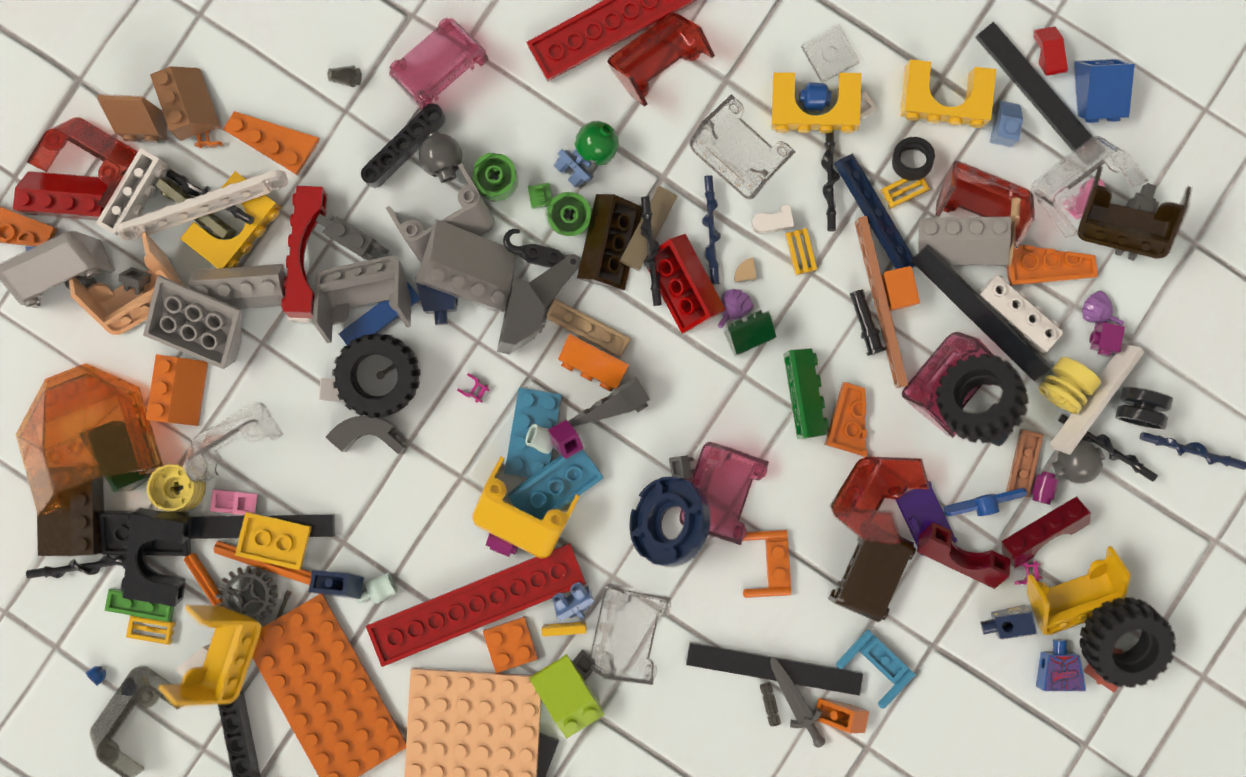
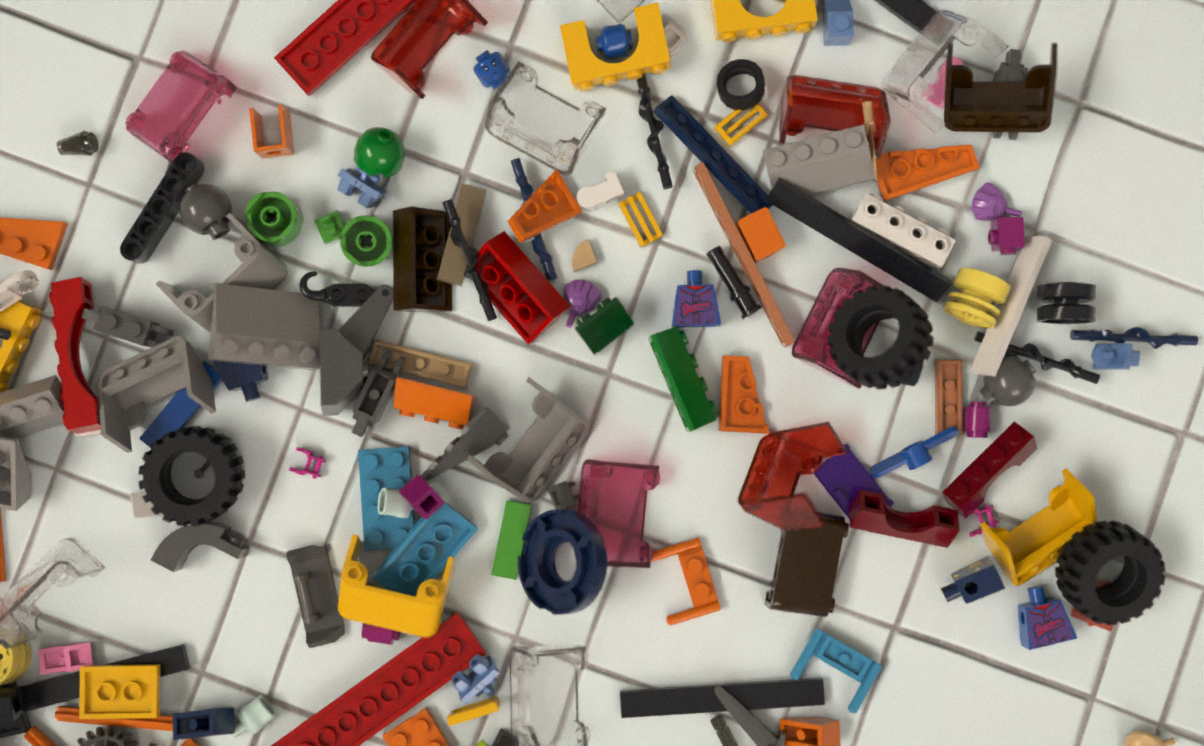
camera: 10 degrees left, 0 degrees up
none -> orange piece [249,104,294,158]
none -> dark grey piece [286,545,345,648]
none -> dark grey hinge [351,349,406,437]
none -> light grey windscreen [467,377,590,503]
none -> blue head [473,50,511,90]
none -> bright green tile [491,500,532,580]
none -> orange wing [507,169,582,243]
none -> blue torso [671,270,721,328]
none -> medium blue hips [1091,343,1140,370]

